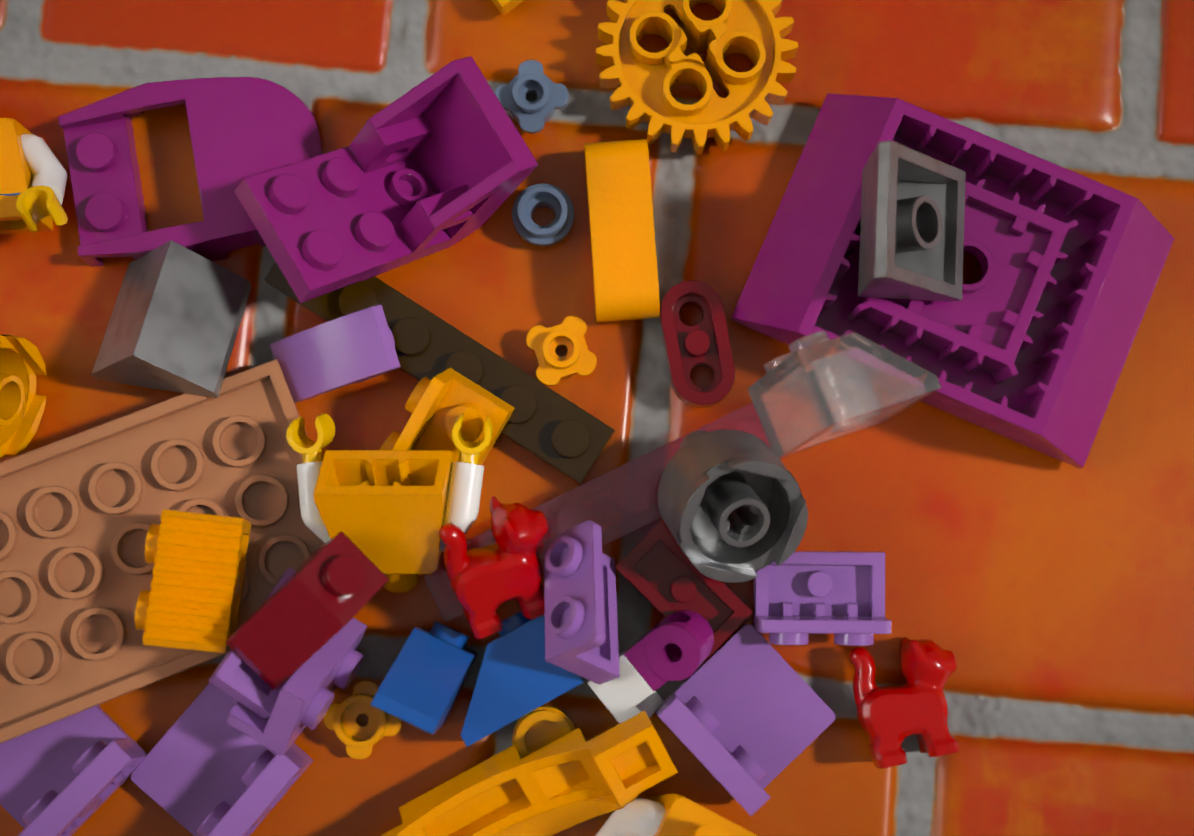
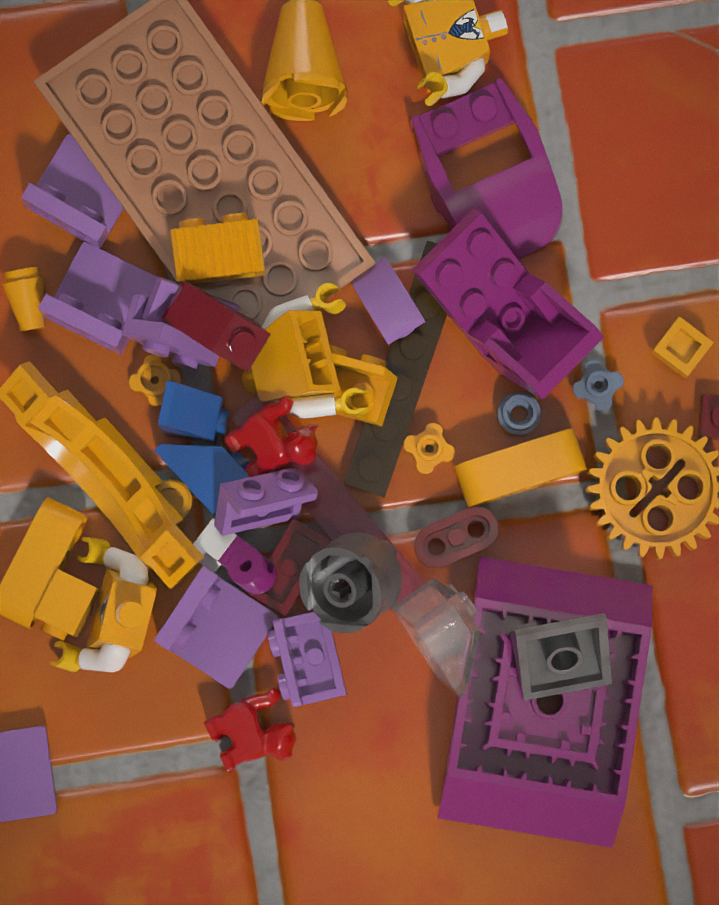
camera: 75 degrees right, 0 degrees up
flat silver slope [92,240,252,398] -> none

